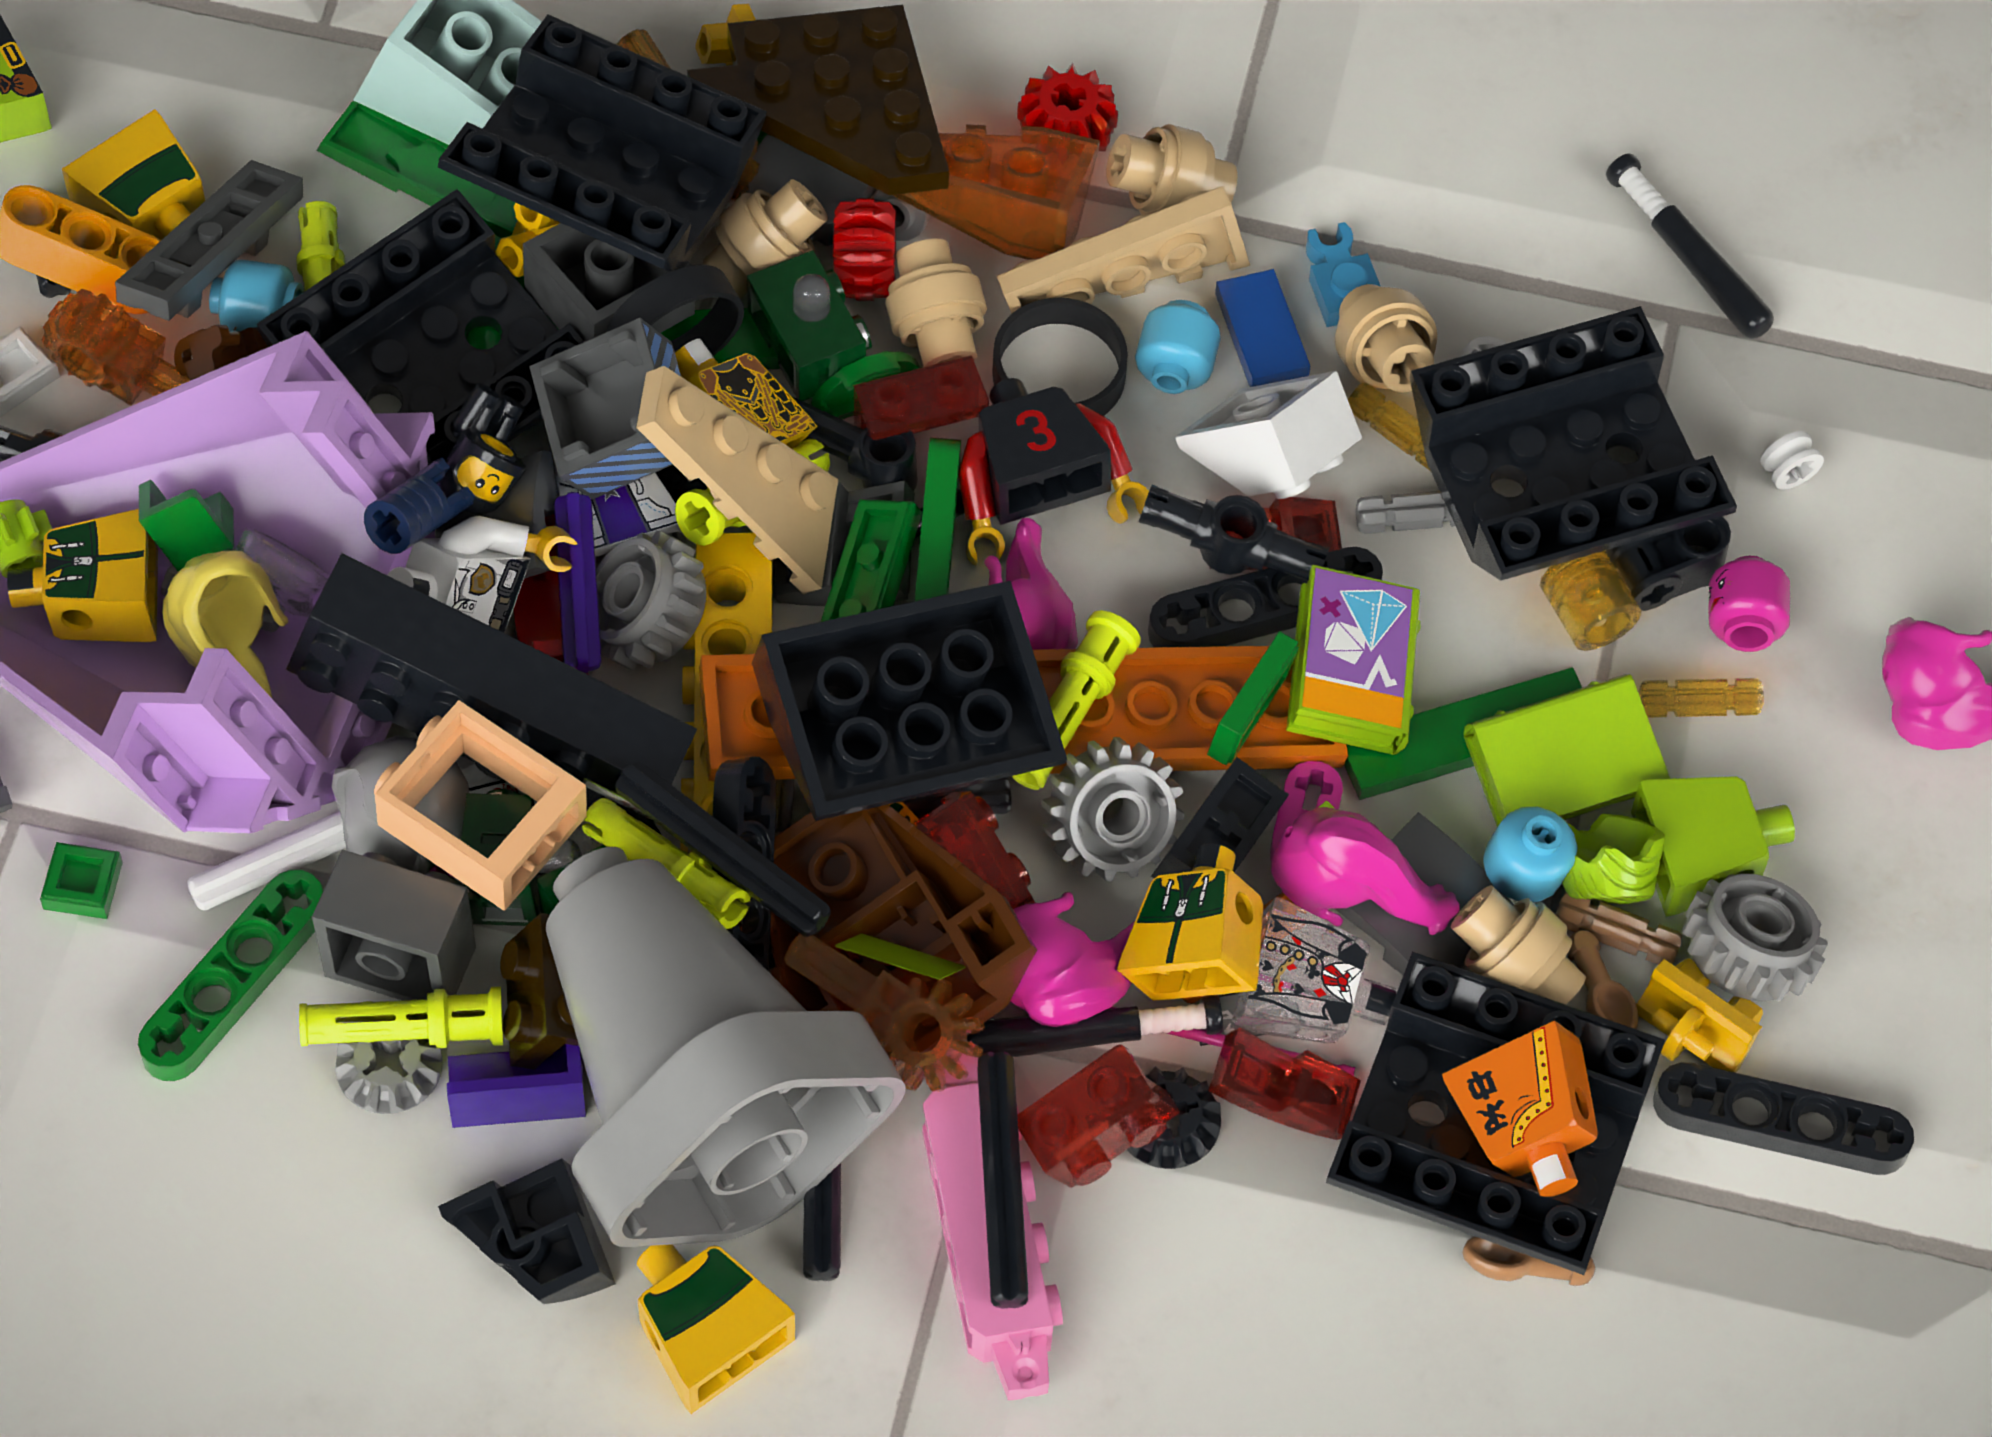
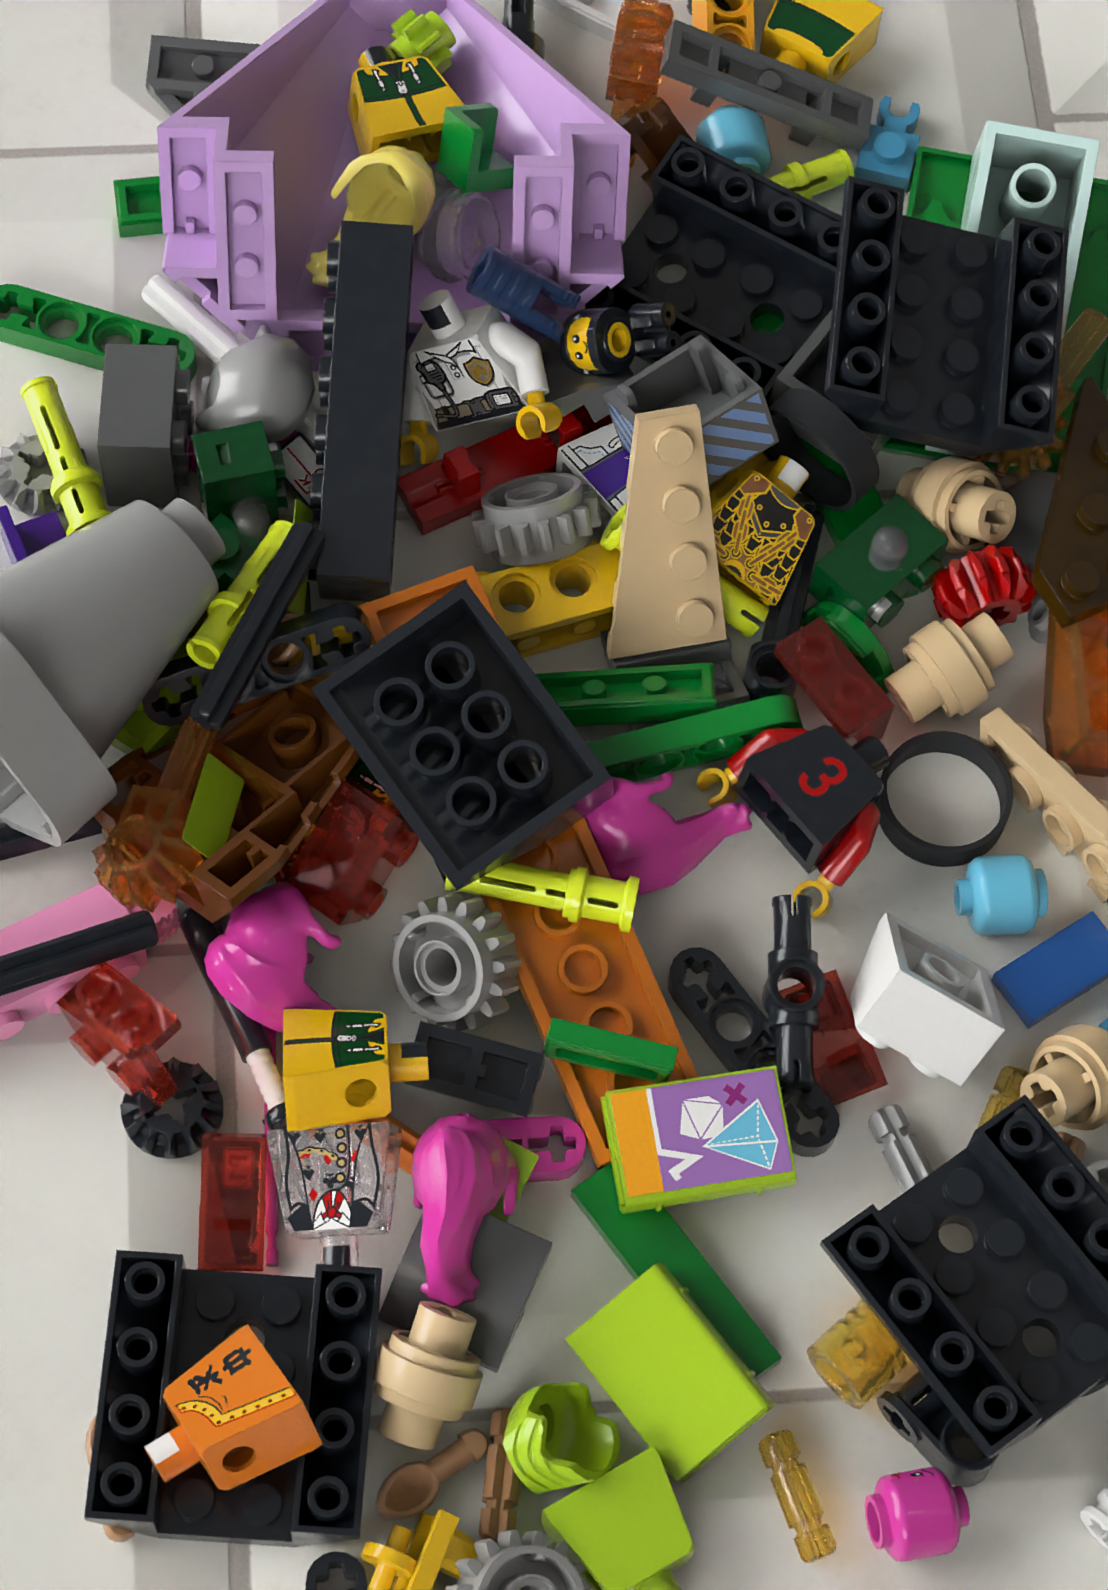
camera: 70 degrees right, 5 degrees up
light nougat window [374,700,587,911] -> none
dark purple axle [554,492,602,674] -> none
medium azure head [1483,806,1578,902] -> none
none -> dark azure plate [855,96,921,192]

